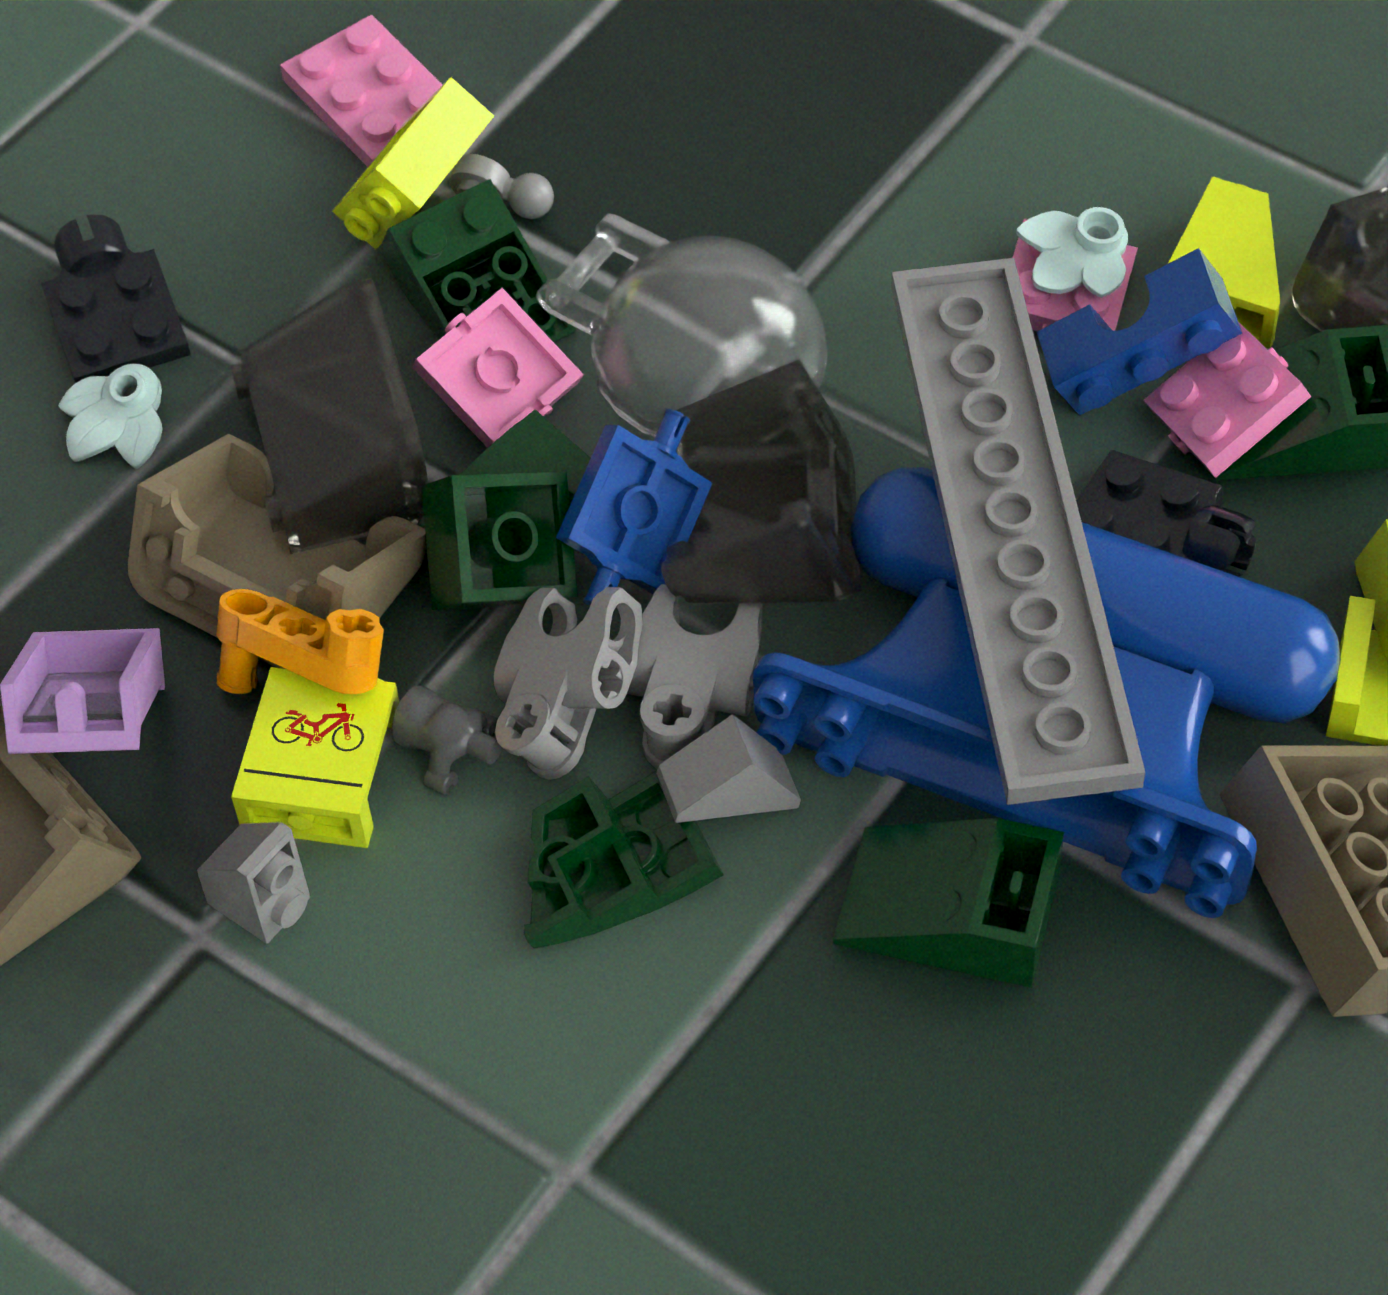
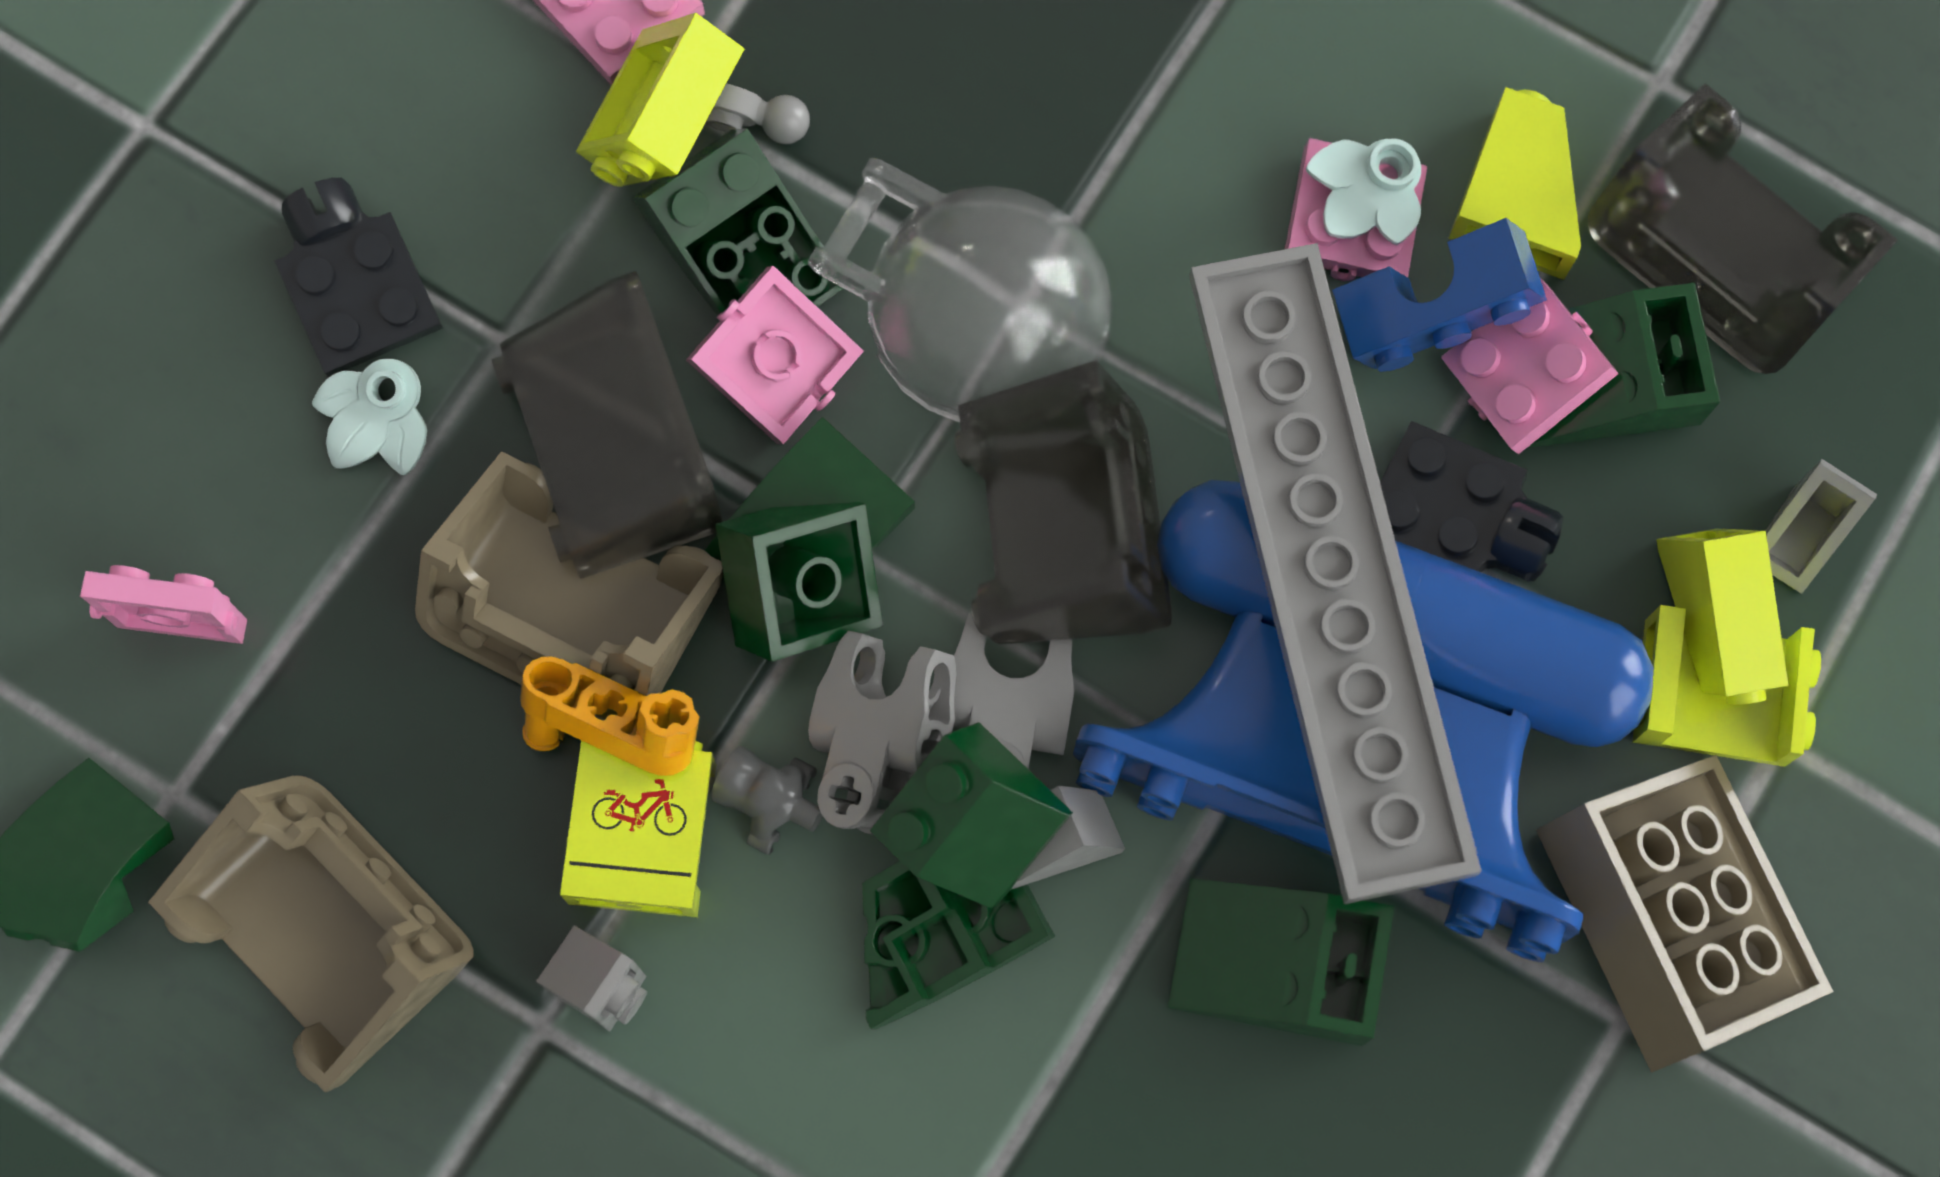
camera: 10 degrees left, 20 degrees up
lavender window [0,628,165,754] -> none
blue plate [556,409,713,605] -> none
none -> dark green slope [870,722,1073,909]

